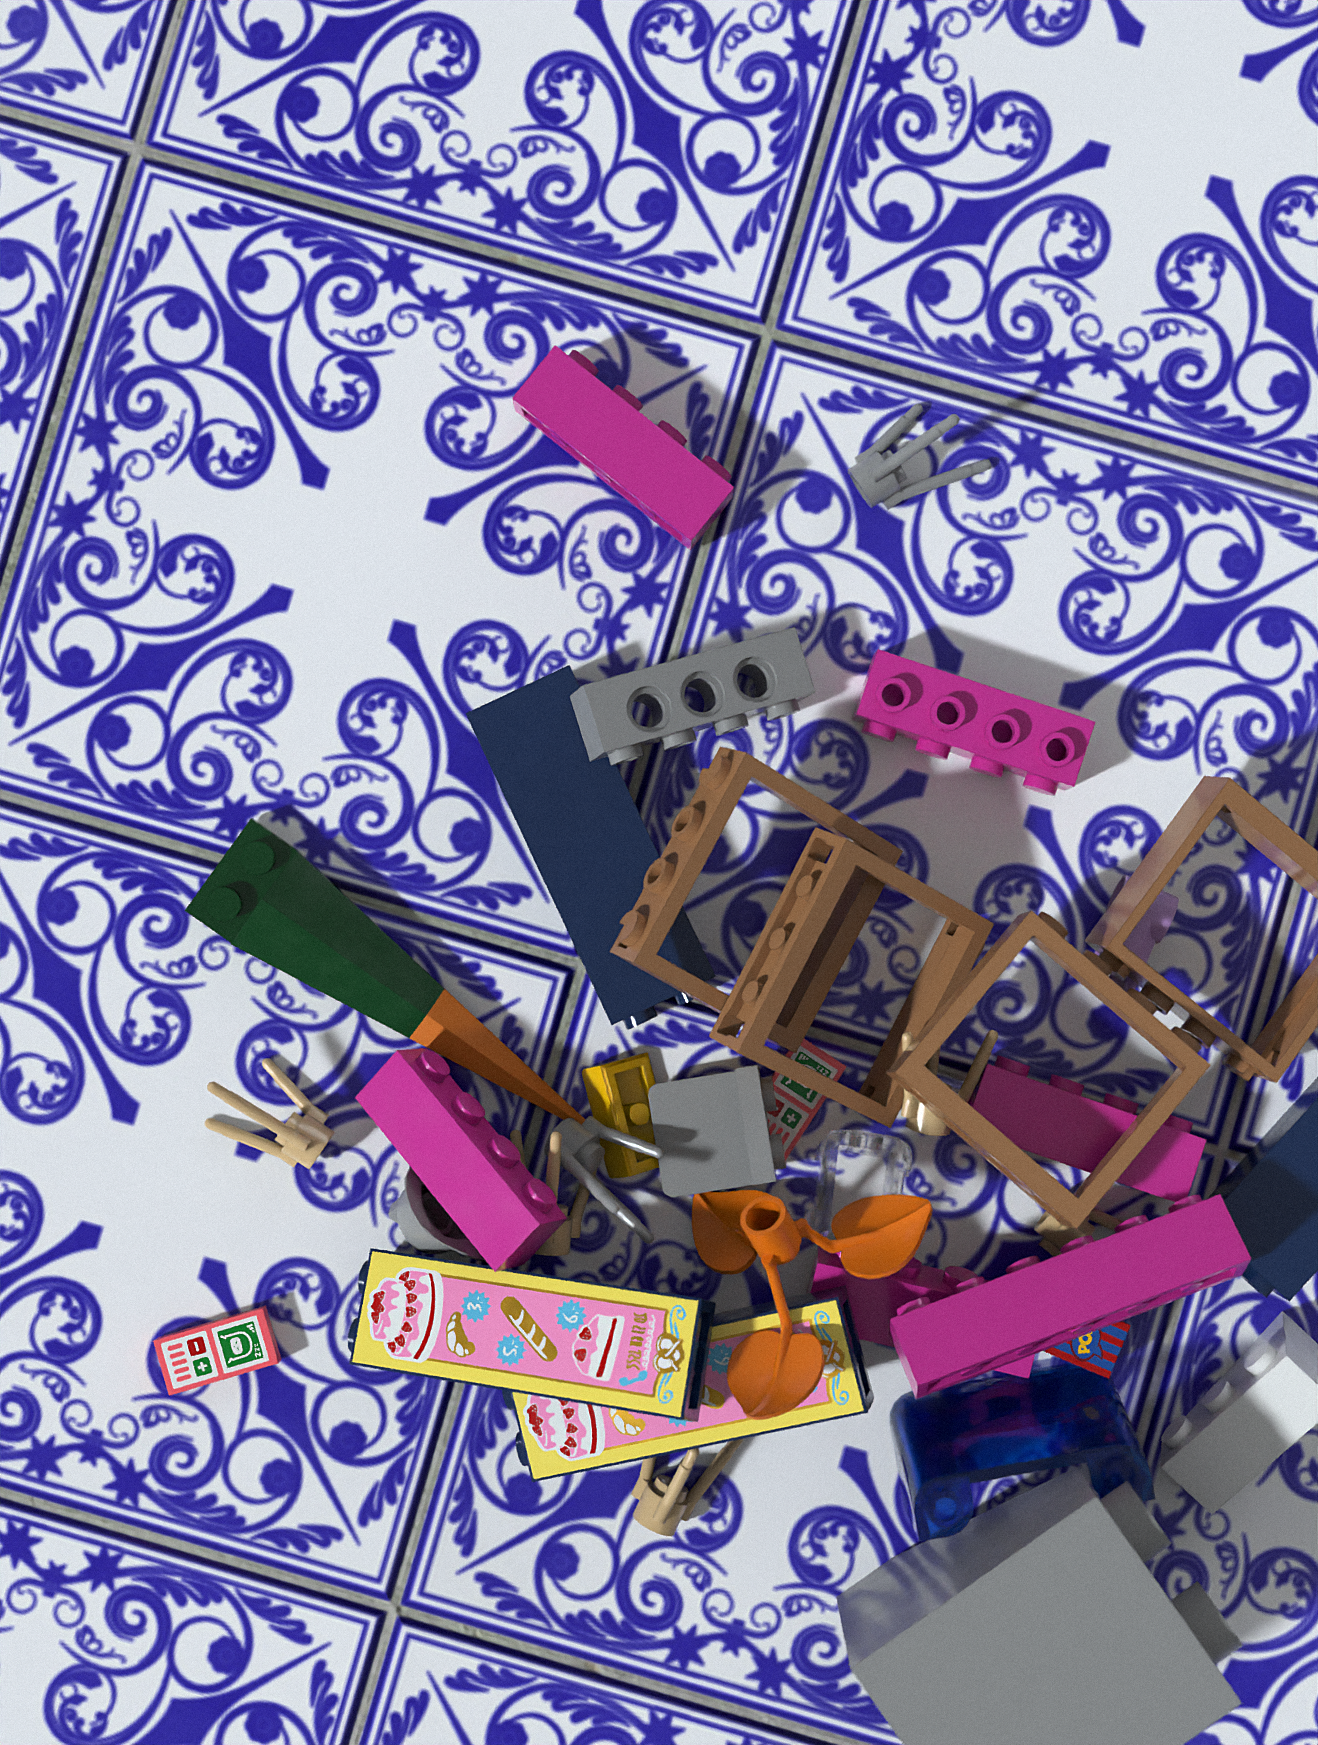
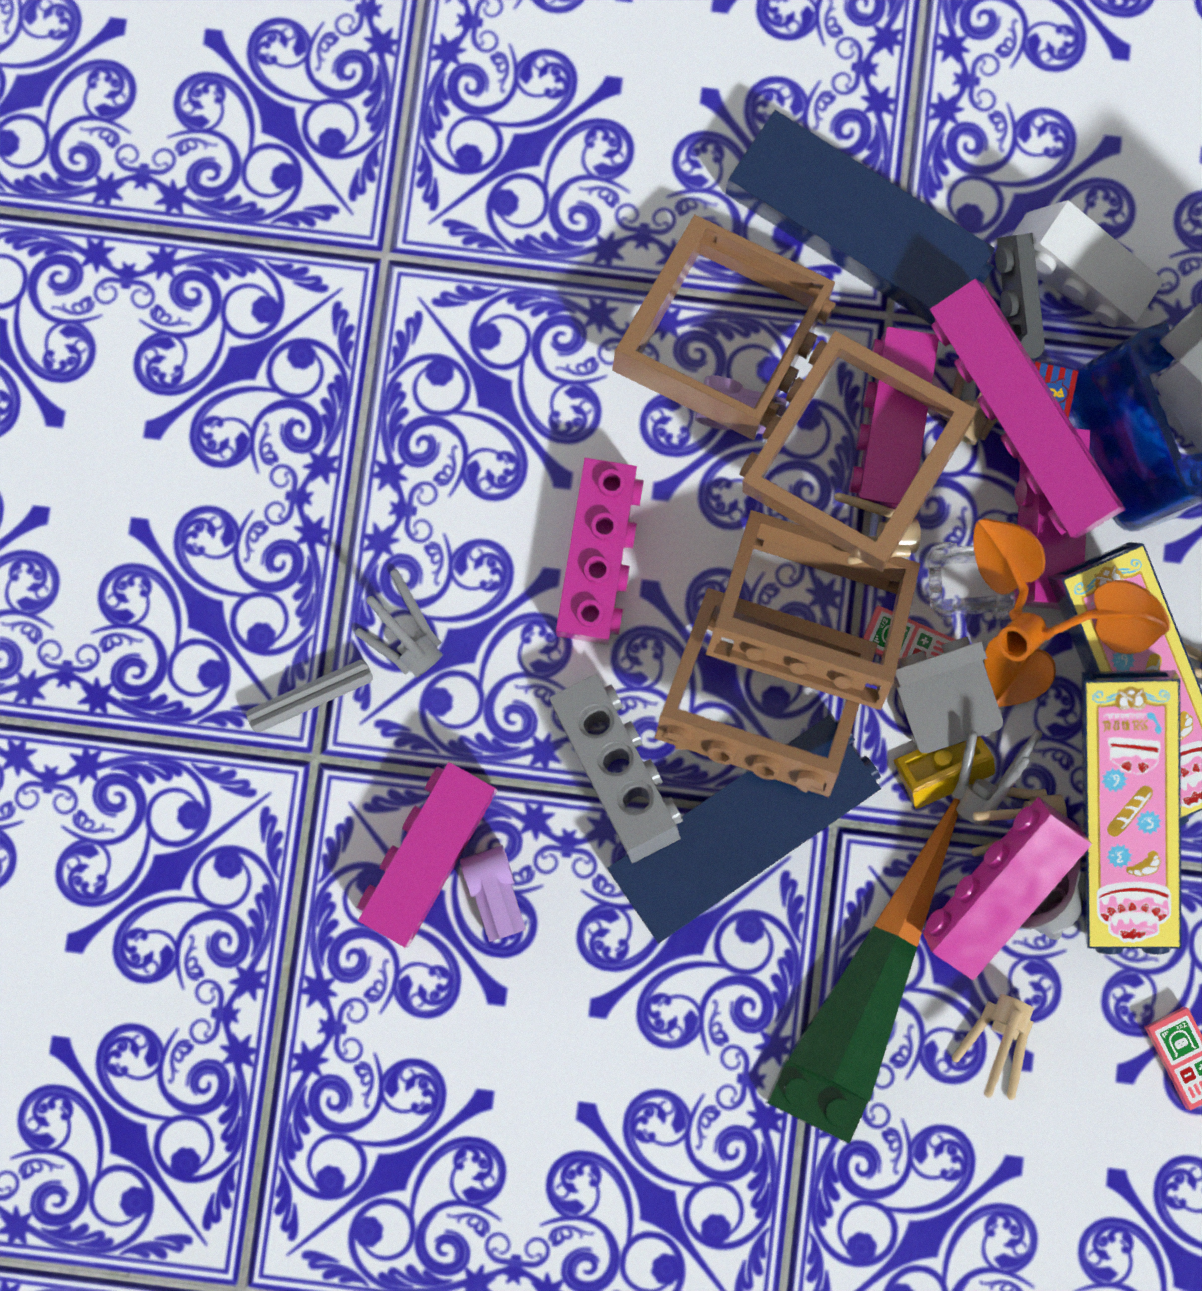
camera: 100 degrees left, 5 degrees down
none -> light grey axle [246,660,373,732]
none -> lavender piece [460,845,526,942]
none -> dark grey plate [995,233,1045,359]

